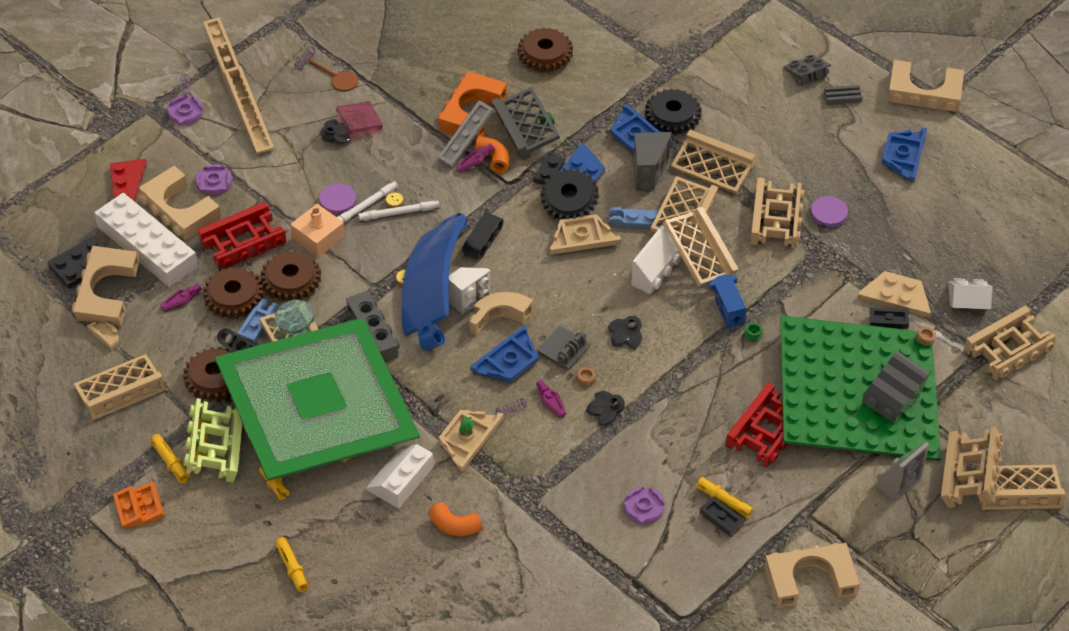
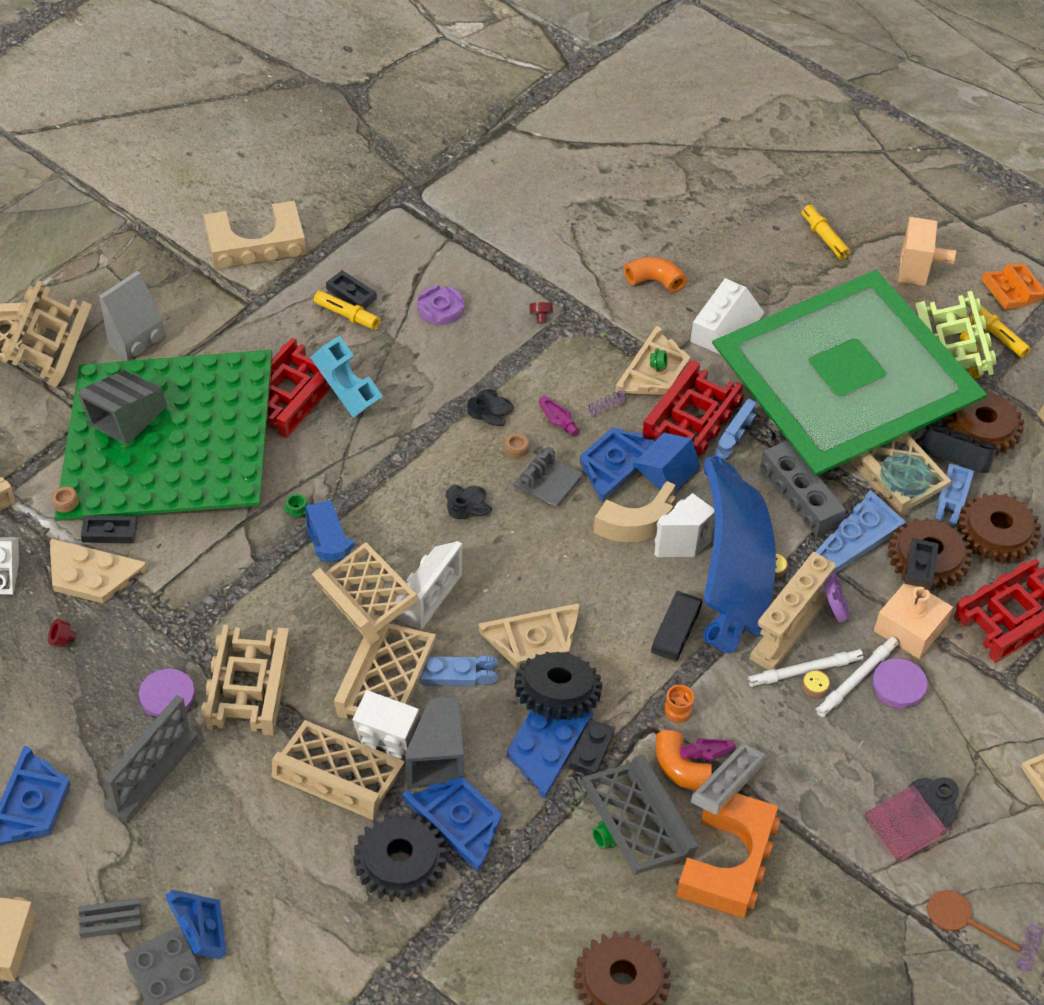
camera: 175 degrees right, 0 degrees up
none -> dark red tile [48,618,77,648]
none -> dark grey fence [104,695,198,823]
none -> blue wing [165,889,227,960]
none -> medium azure arch [310,335,383,418]
none -> white slope [353,690,421,759]
none -> dark red tile [529,302,553,323]
none -> blue slope [633,433,701,494]
none -> red fence [642,360,744,457]
none -> orange wheel [664,685,694,723]
none -> medium blue hinge [715,399,757,461]
none -> tan fence [750,552,836,670]
none -> medium blue wing [816,490,906,573]
none -> medium lavender tile [823,571,851,623]
none -> light nougat brick [898,217,956,286]
none -> black plate [904,538,938,590]

